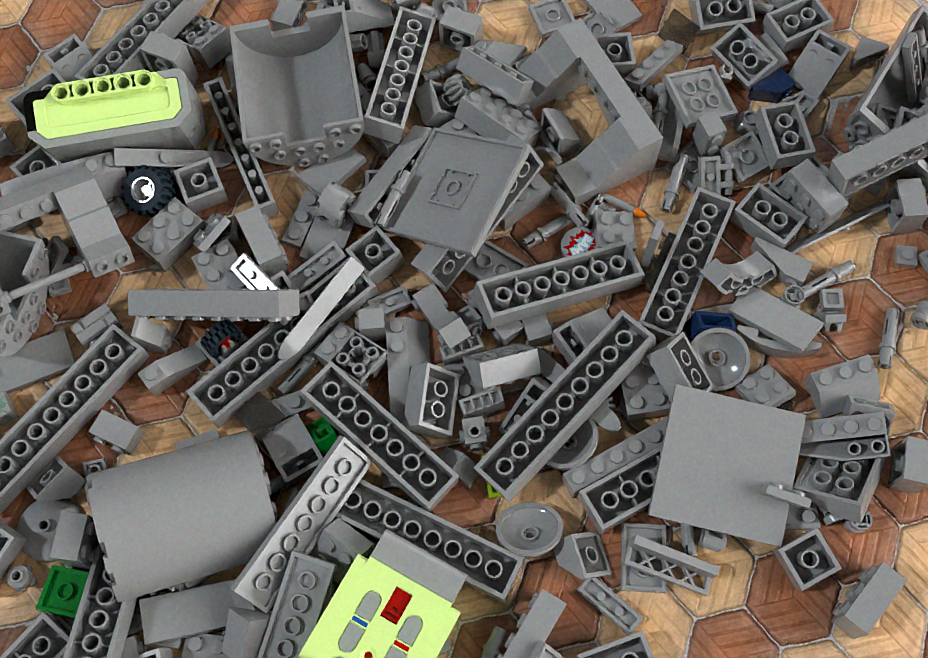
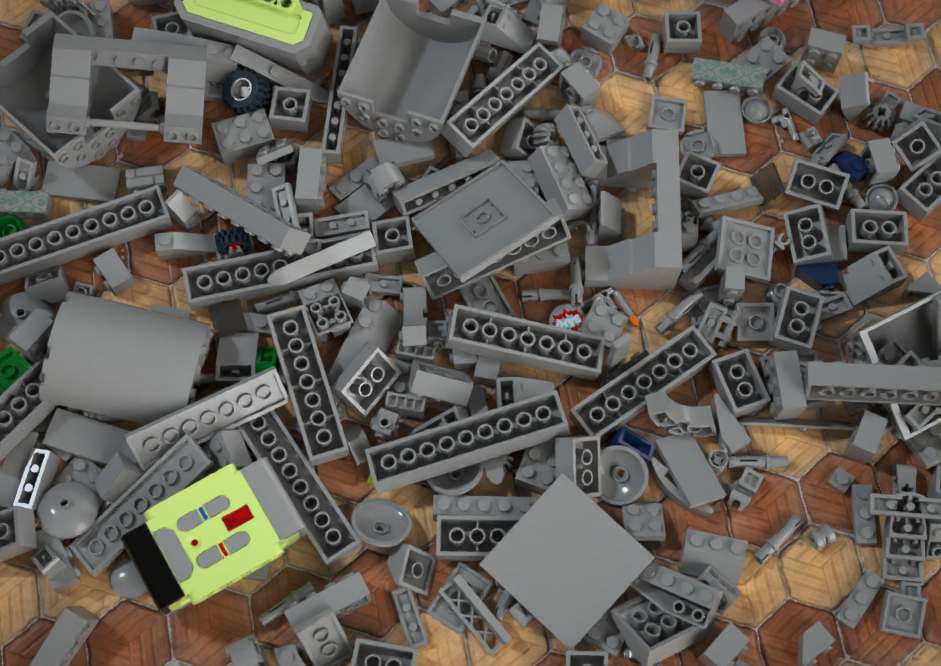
camera: 25 degrees right, 0 degrees up
light grey pin [374,169,413,229] -> none
light grey plate [759,482,812,508] -> none

